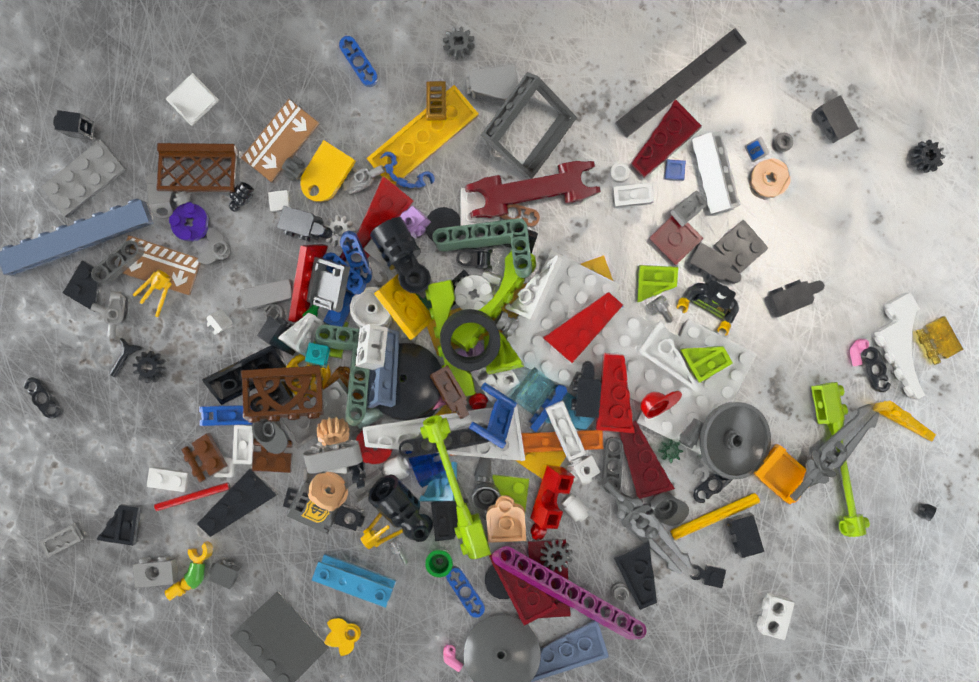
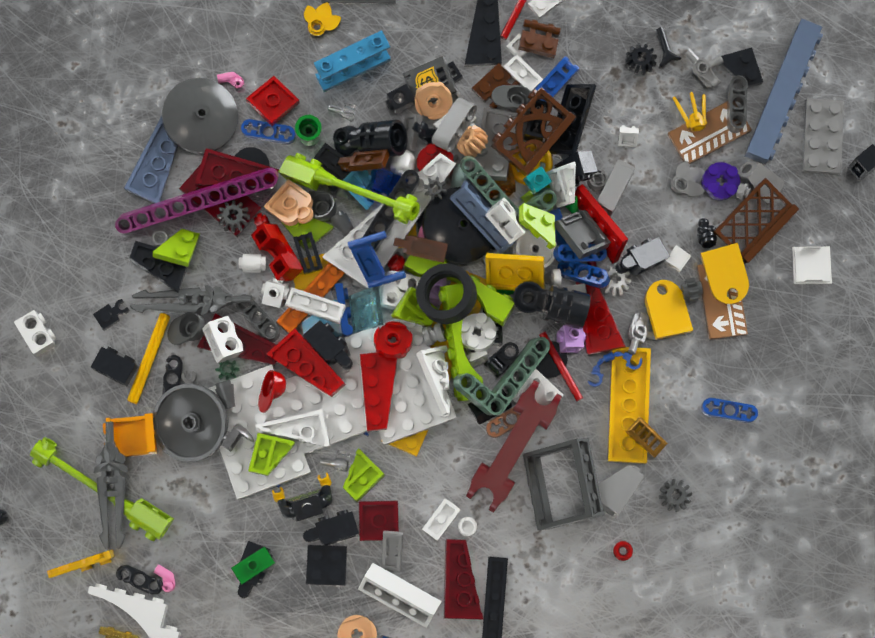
camera: 130 degrees right, 10 degrees down
yellow plant [360,512,403,550] -> none
tile [665,159,686,180] -> none
none -> lime wing [153,229,200,267]
none -> white brick [202,316,244,363]
none -> flat silver plate [222,424,254,452]
none -> green plate [231,546,275,585]
none -> red tile [246,76,300,126]
none -> black tile [293,232,323,275]
none -> reddish brown hinge [338,149,390,171]
none -> red plate [374,321,413,358]
none -> dark grey gear [423,176,447,201]
none -> wing [519,203,556,249]
none -> red bar [539,331,583,402]
none -> white tile [551,269,561,288]
none -> red plate [613,541,633,561]
none -> yellow tile [700,243,749,304]

